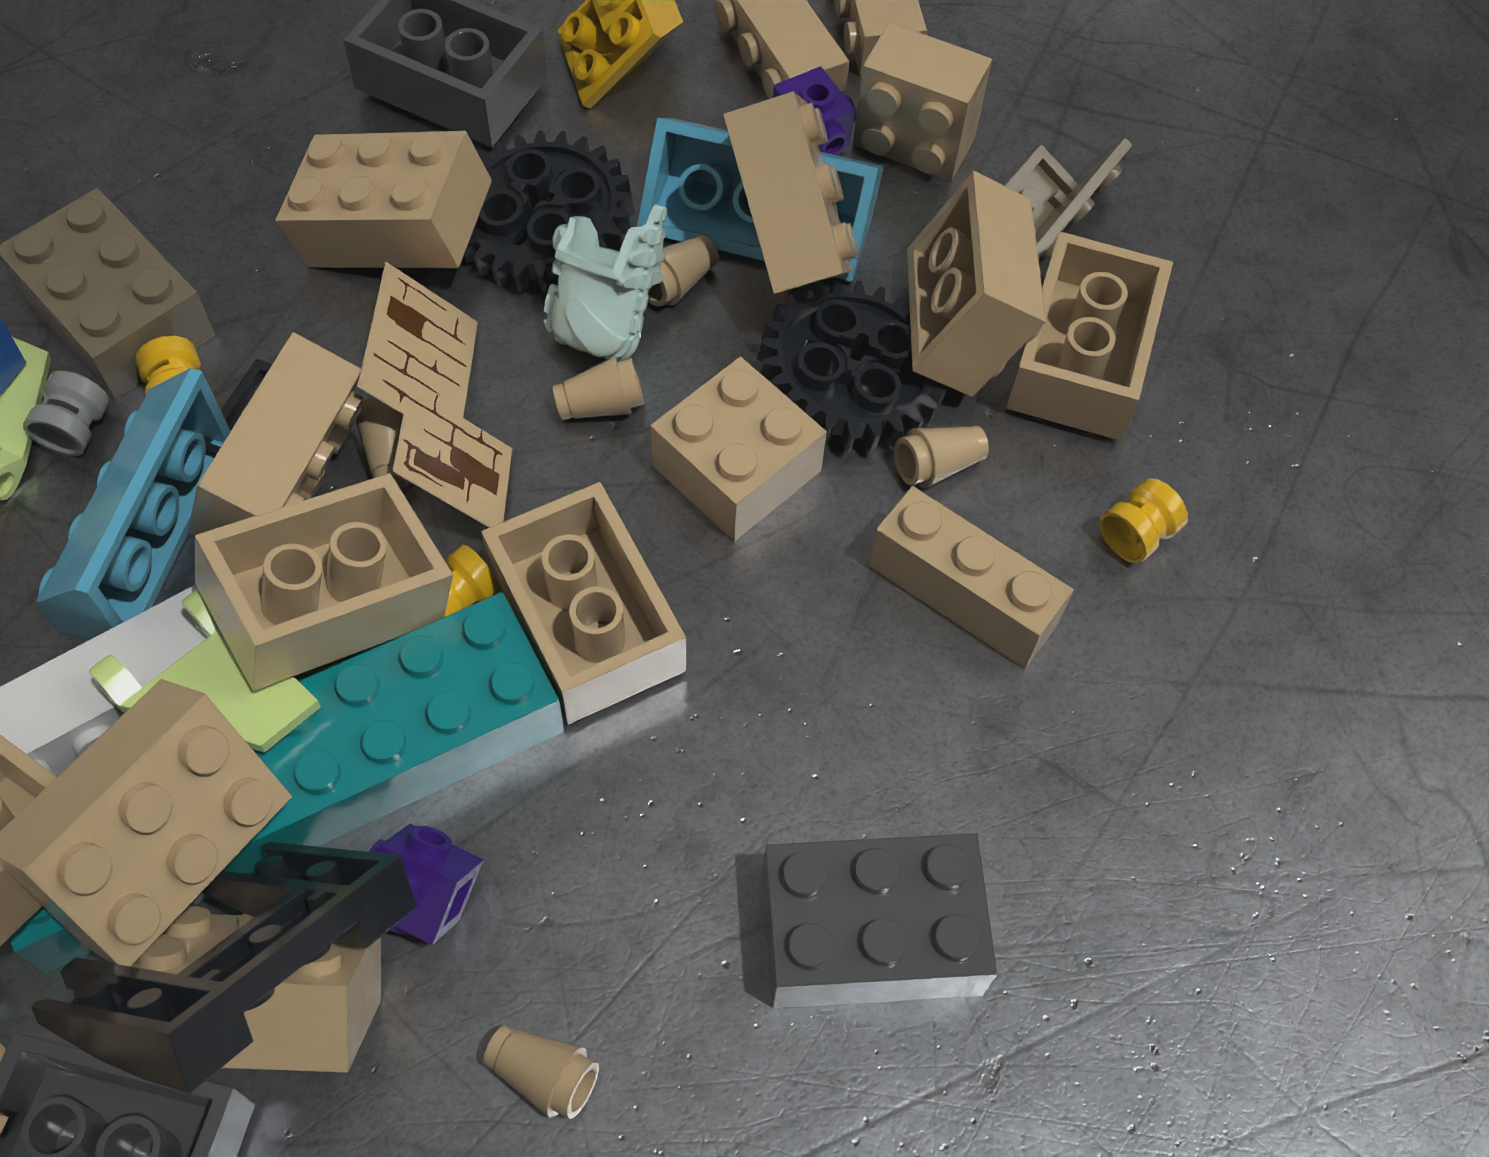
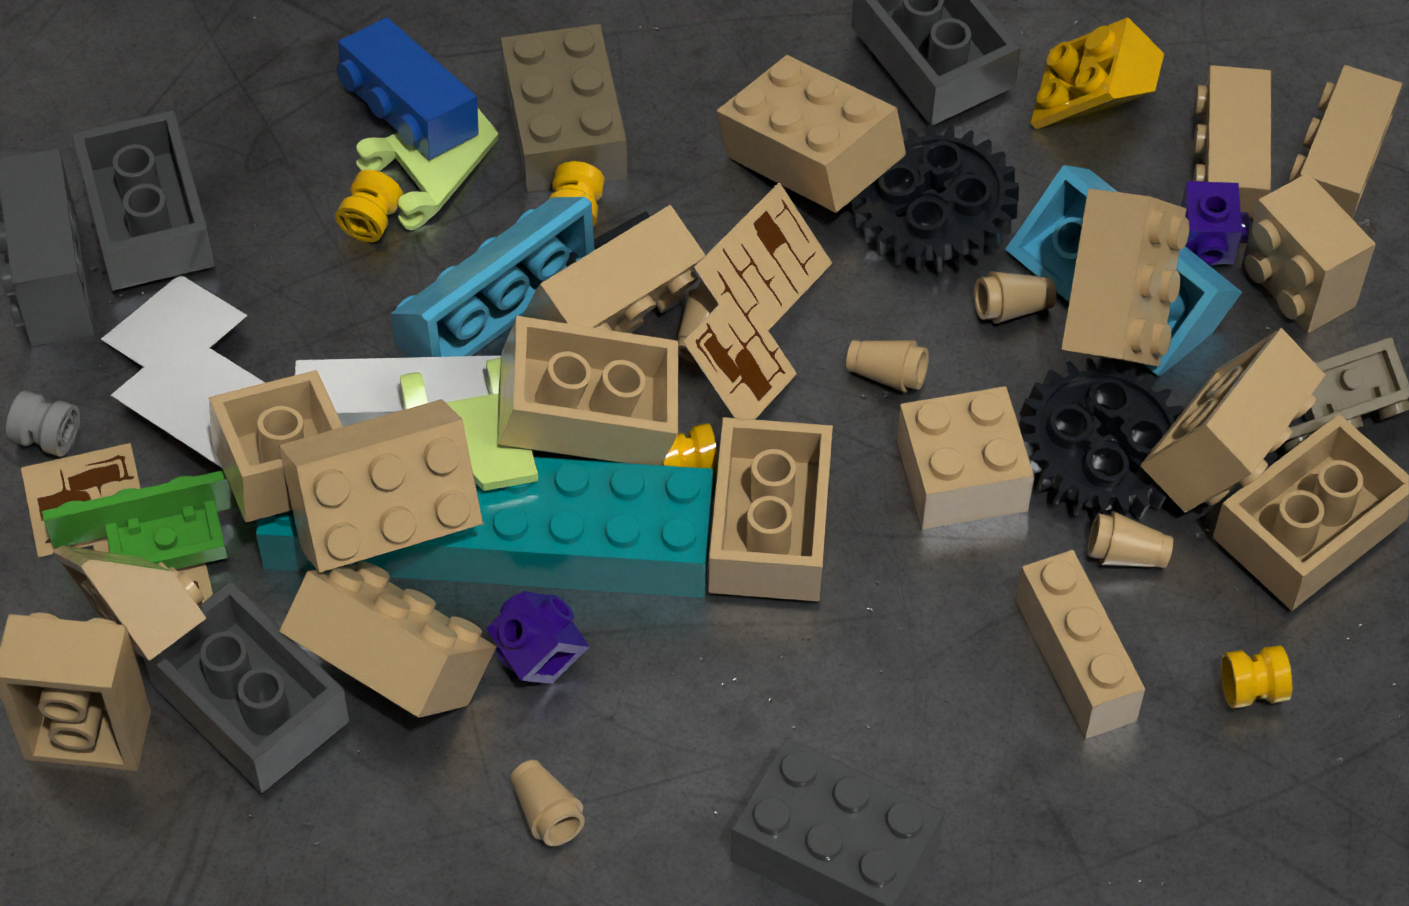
camera: 35 degrees right, 5 degrees down
light grey wheel [23,371,110,456] -> none
black wedge [31,842,417,1093] -> none
light aqua helmet [544,205,667,362] -> none

